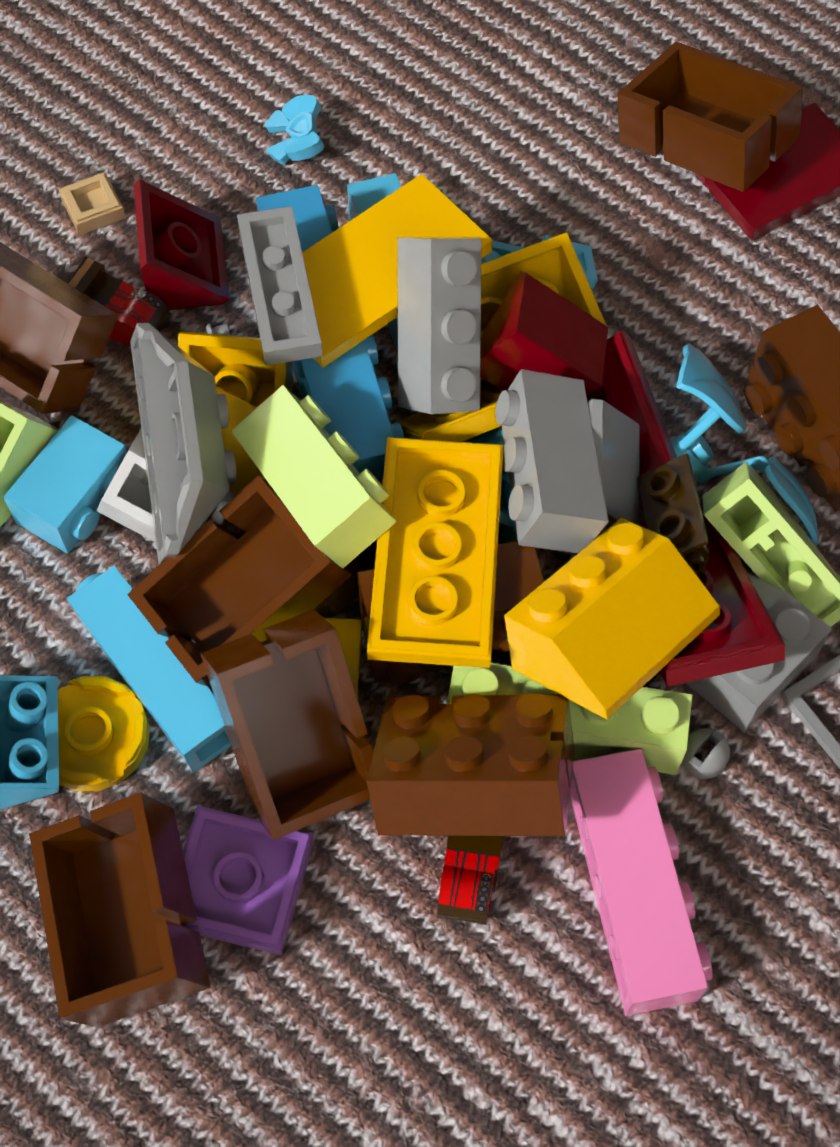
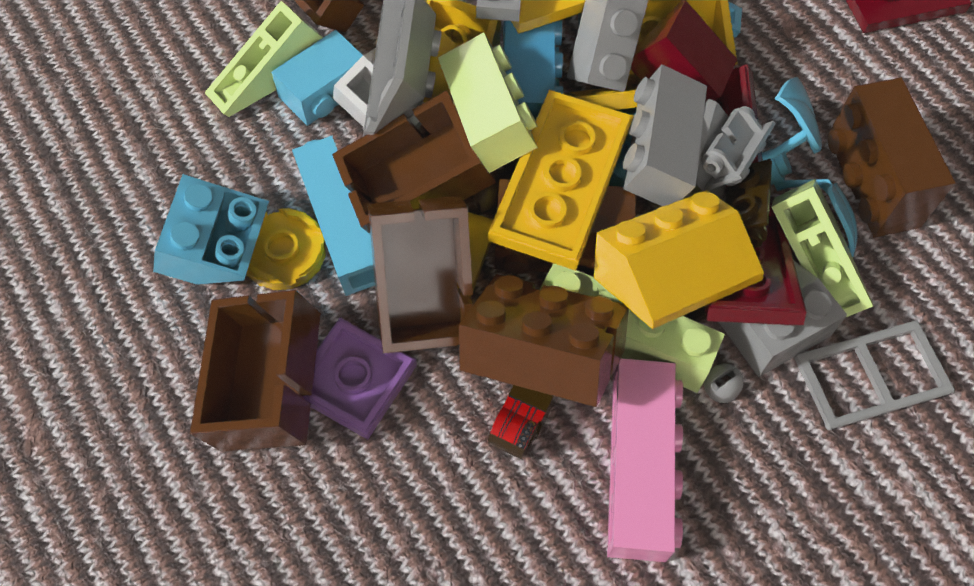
camera: 15 degrees right, 0 degrees up
none -> light grey hinge [703,106,776,190]

